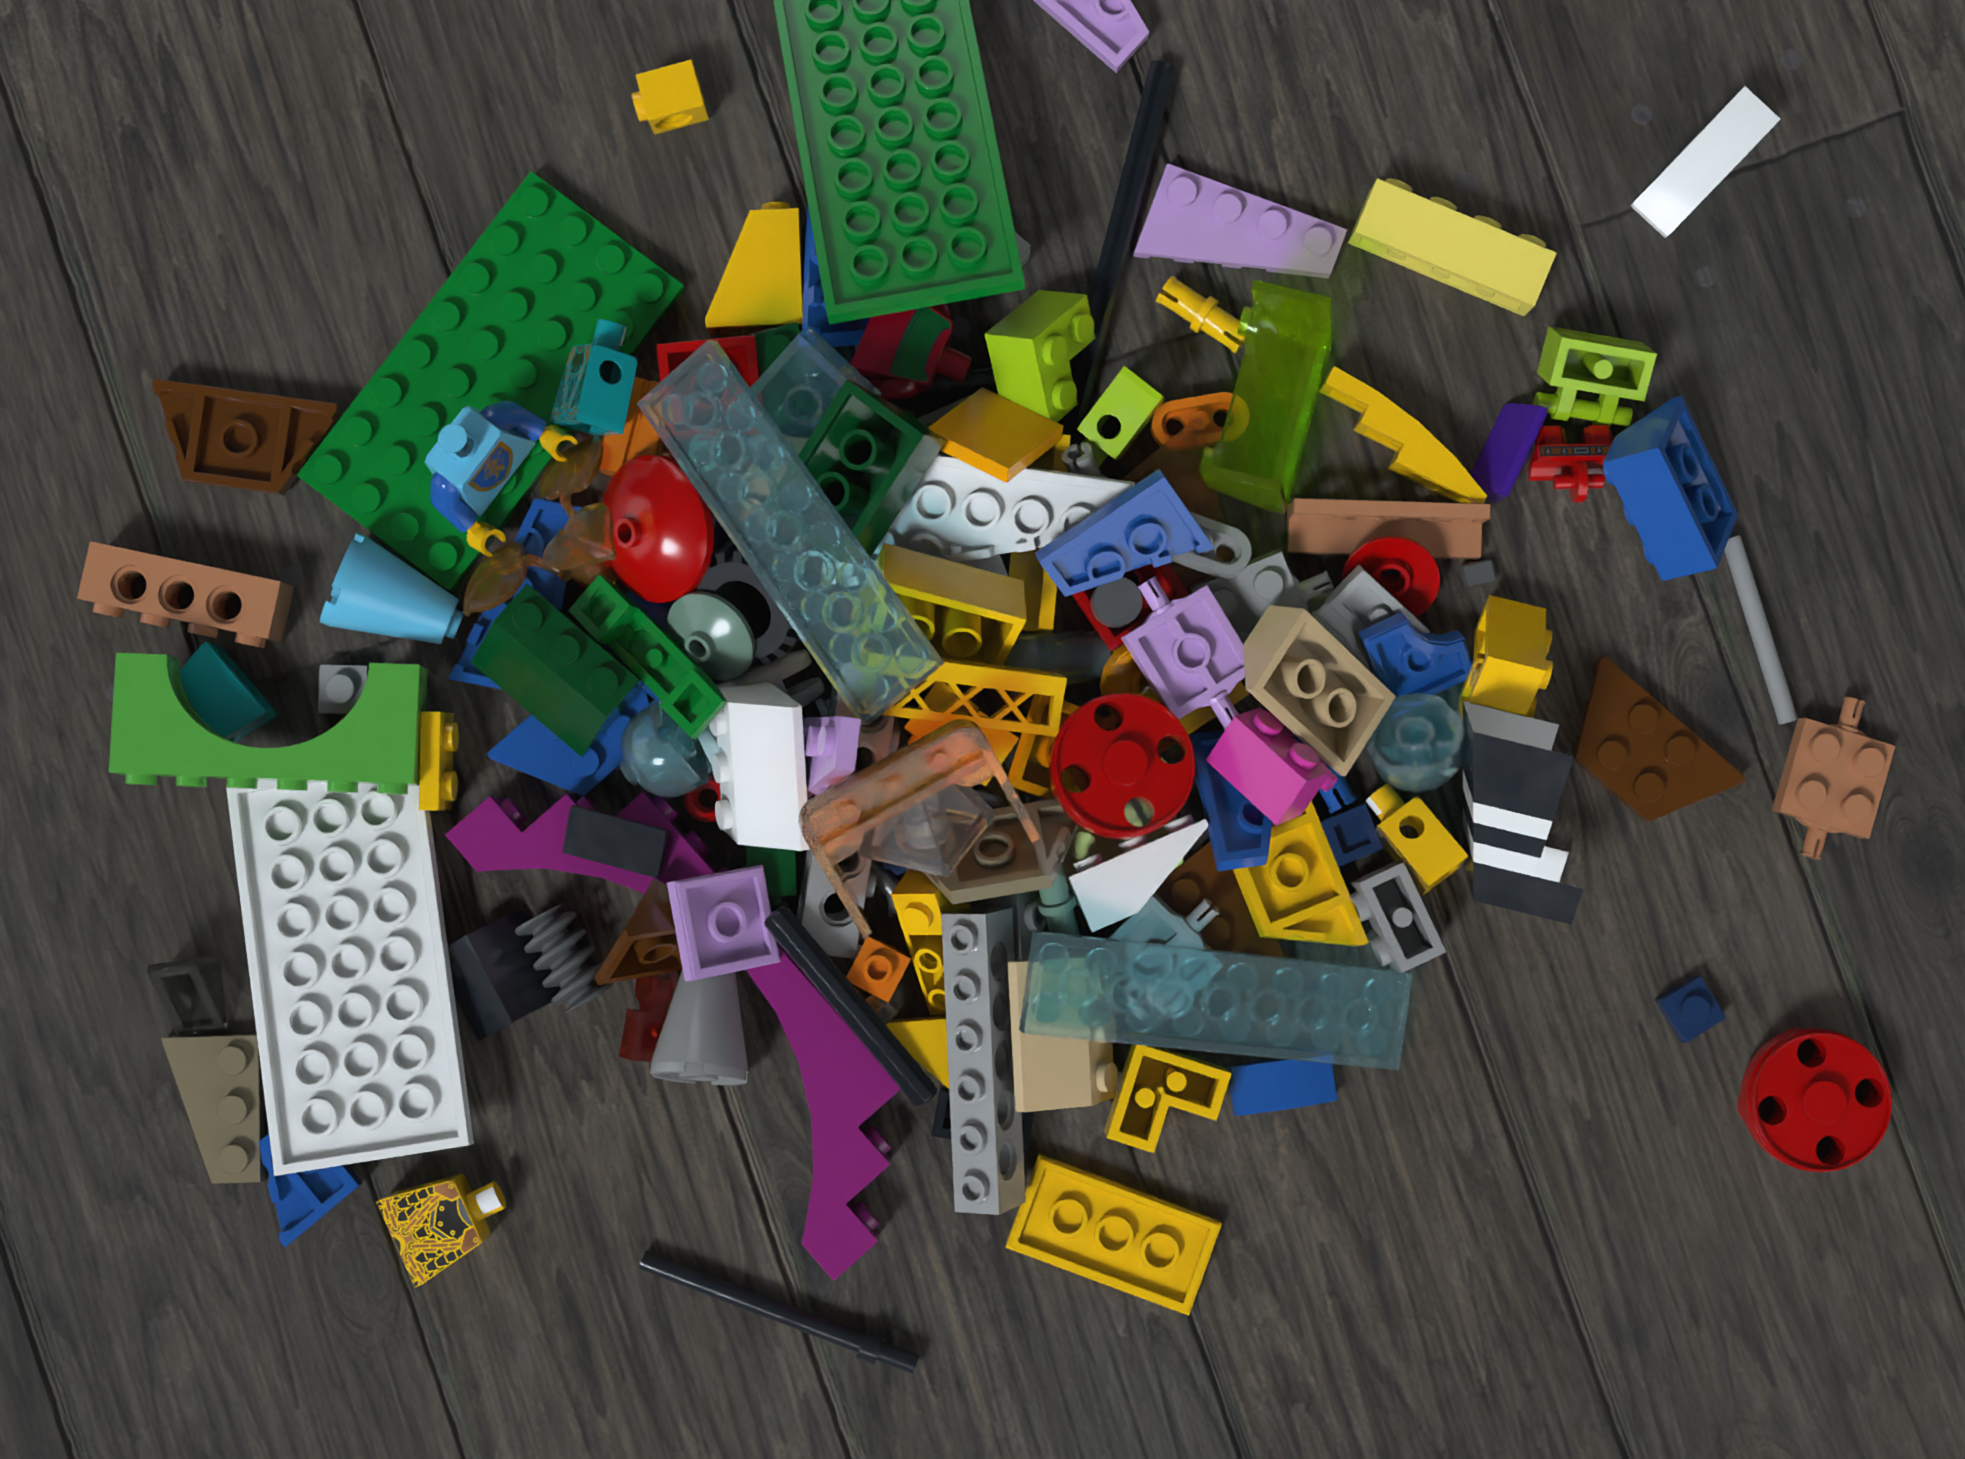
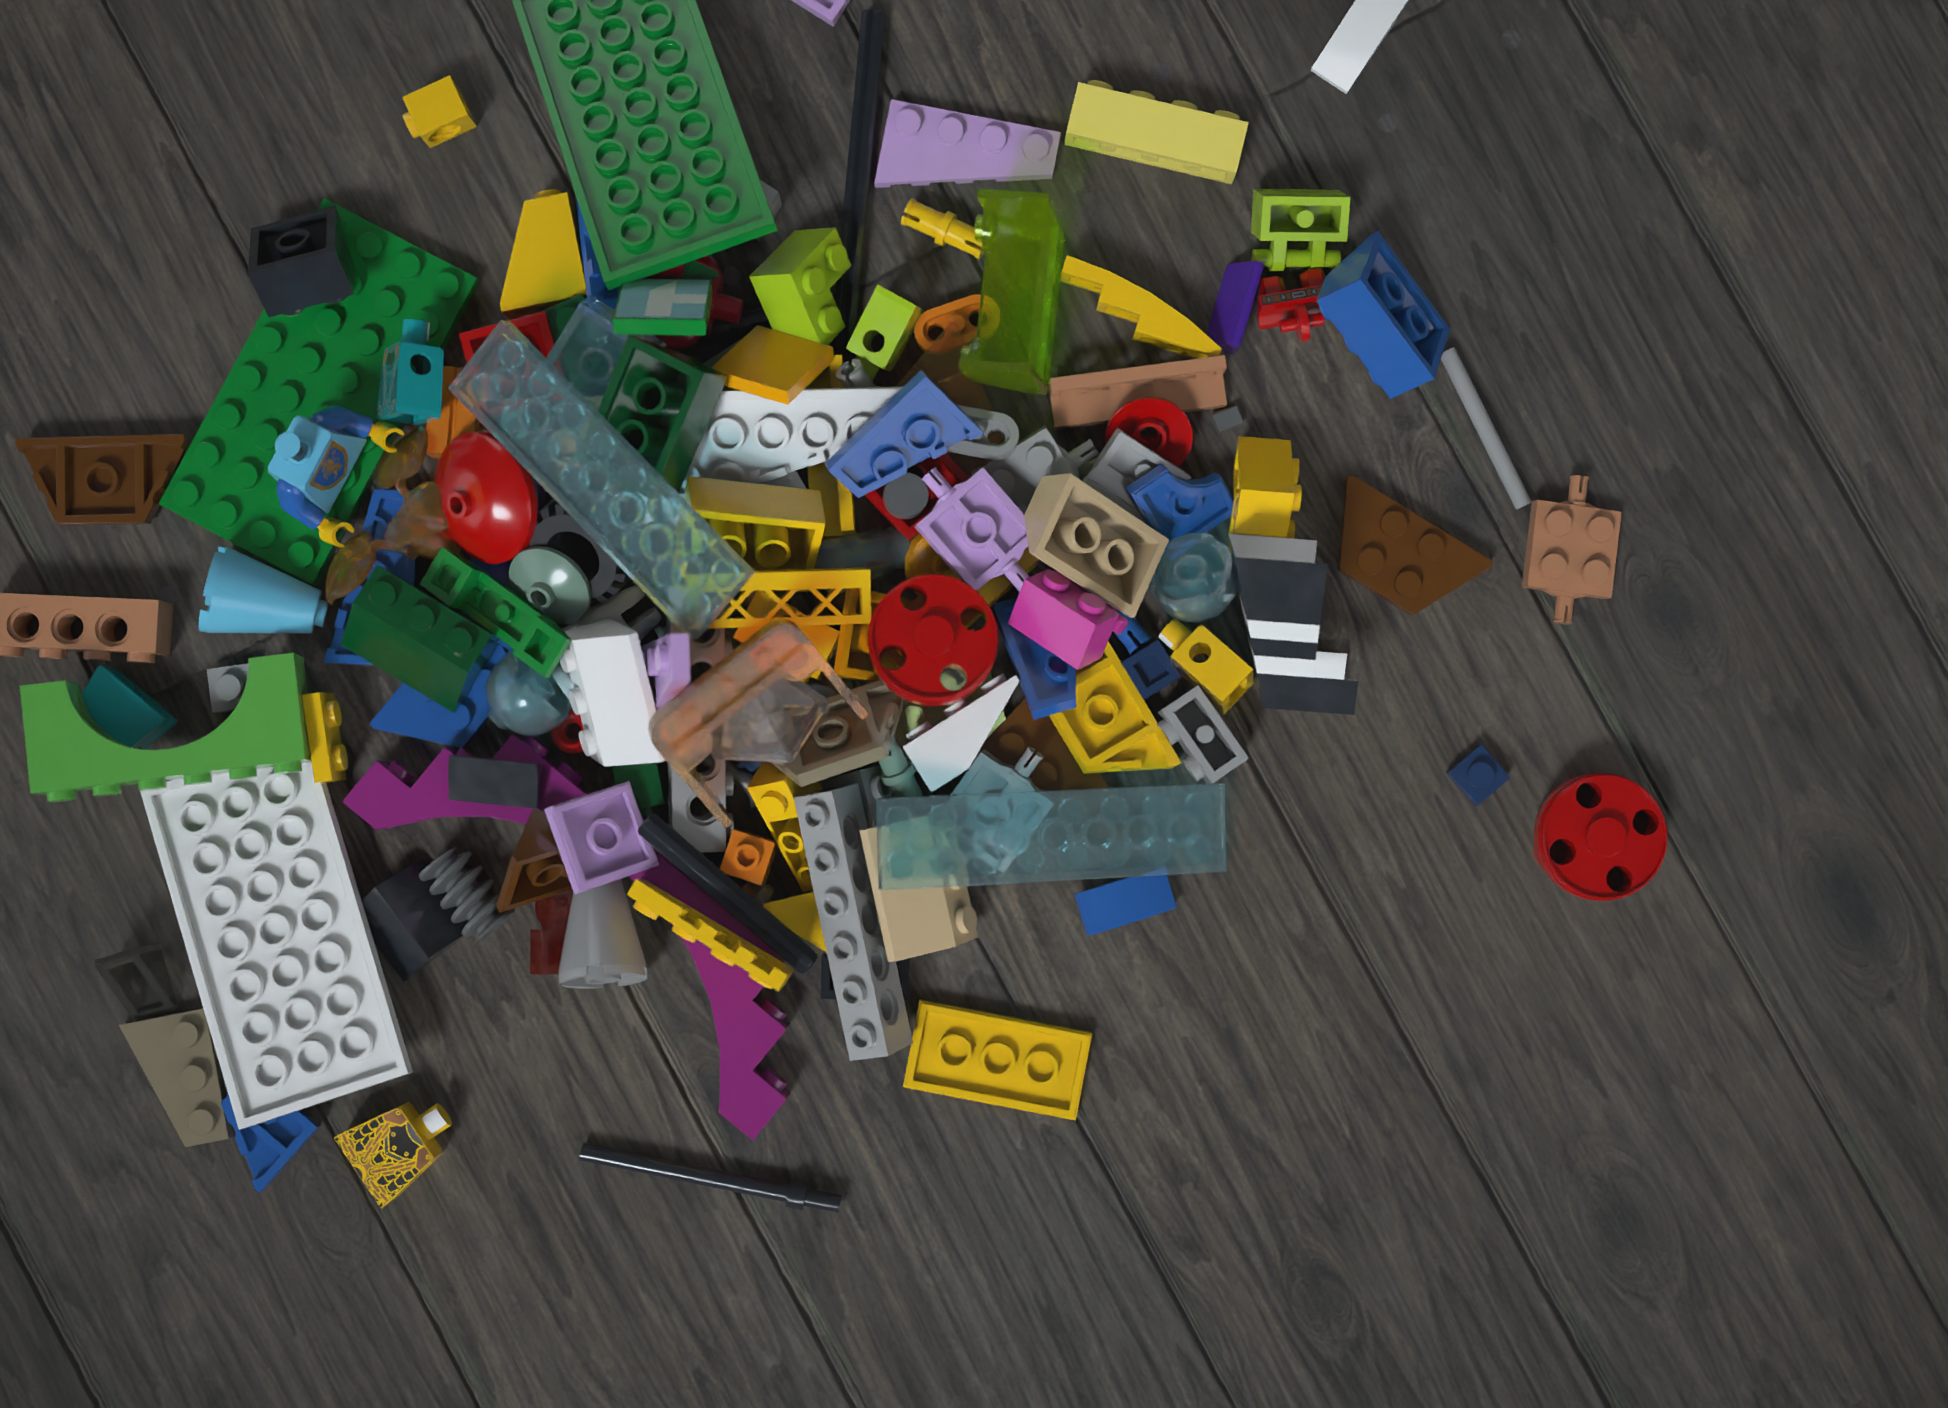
camera: 10 degrees left, 0 degrees up
yellow brick [1104,1038,1232,1153] -> none
none -> black slope [248,206,354,318]
none -> tile [613,279,713,336]
none -> yellow wing [627,878,794,991]

